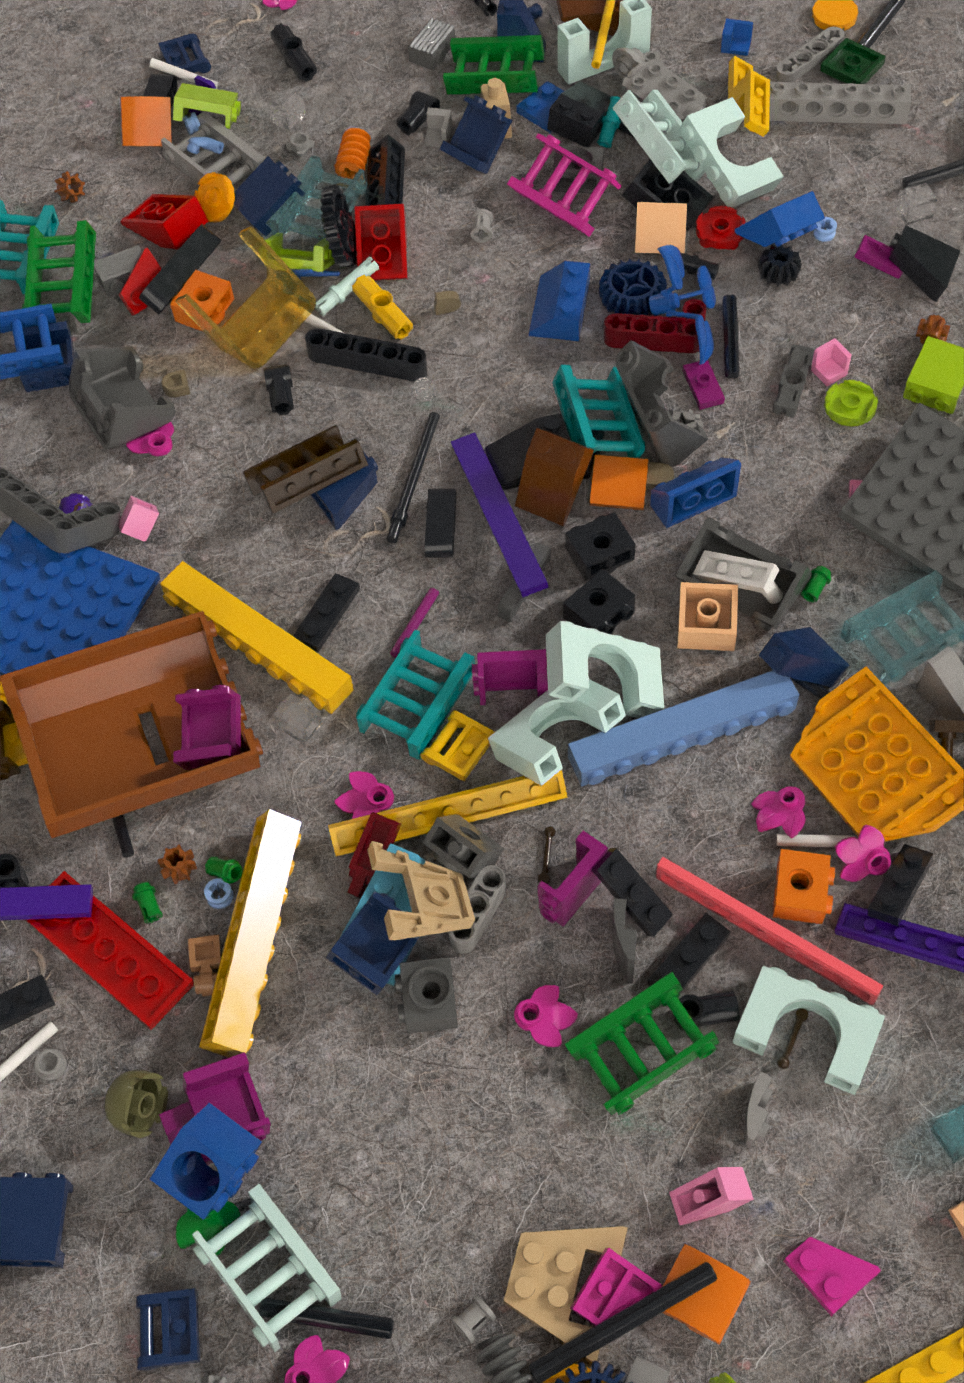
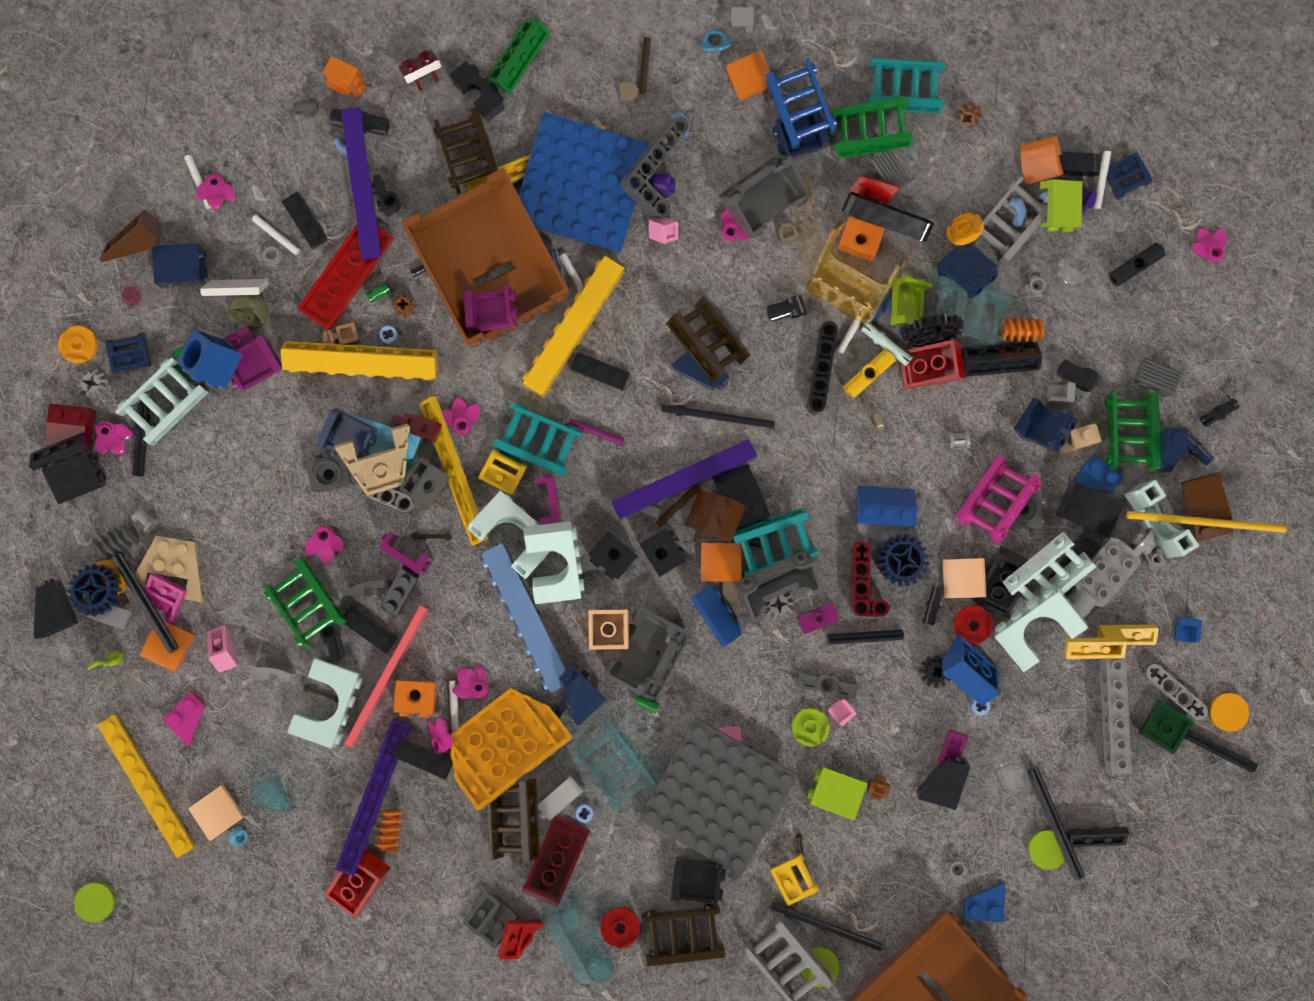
camera: 75 degrees right, 25 degrees up
red slope [120,194,209,250] -> none
green pin [205,857,243,884] -> none
black beam [425,489,457,558] -> none
teal pin [597,96,621,148] -> none
blue plant [649,245,716,365] -> none
white piece [693,550,783,604] -> none
none -> clear pink plate [122,287,141,306]
none -> white tile [200,279,268,296]
none -> dark brown bar [655,484,701,528]

